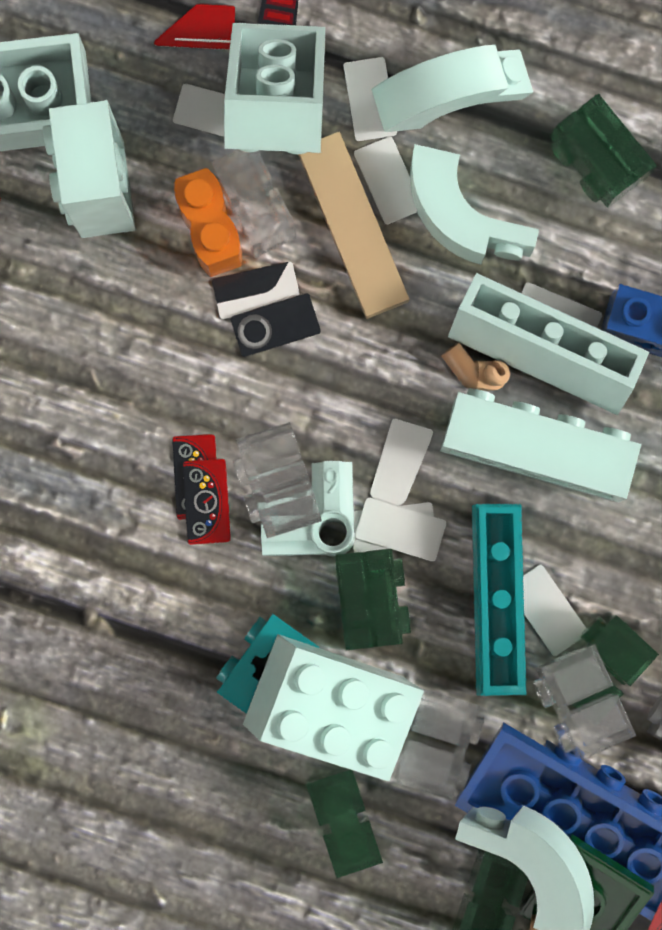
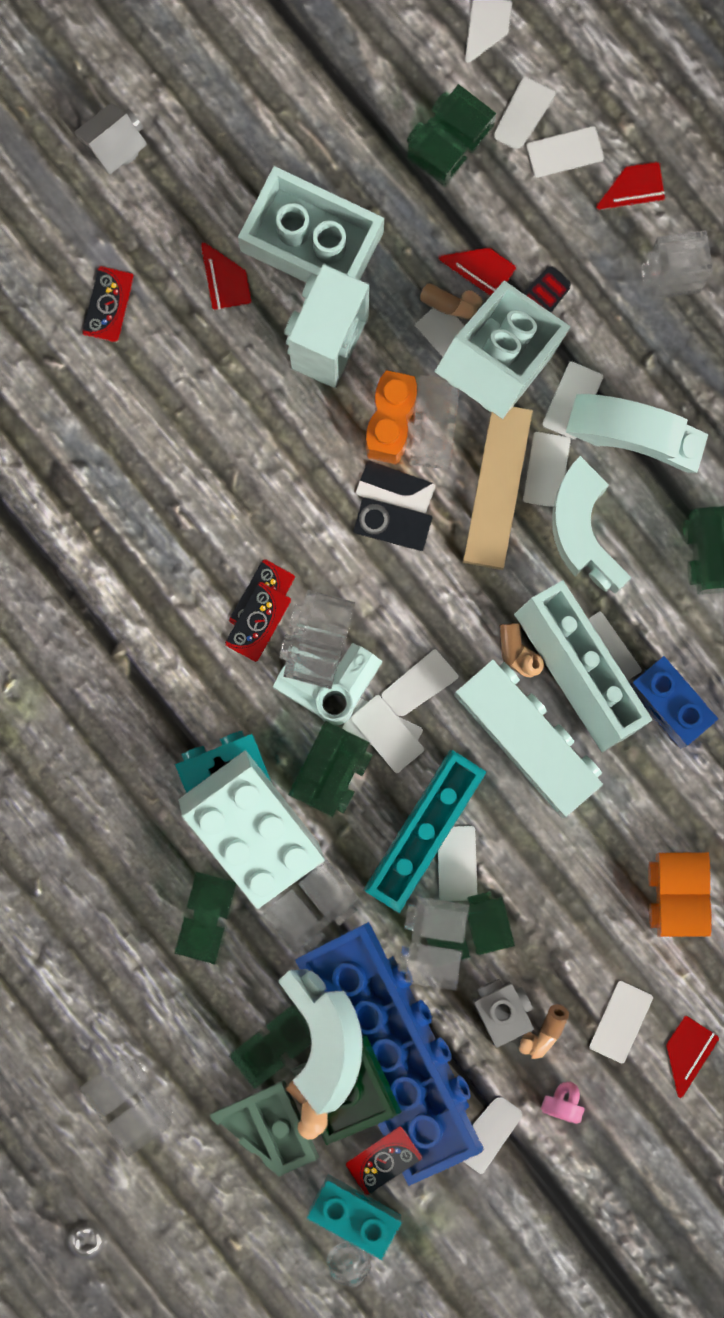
camera: 35 degrees right, 0 degrees up
none -> arm [420,283,482,319]

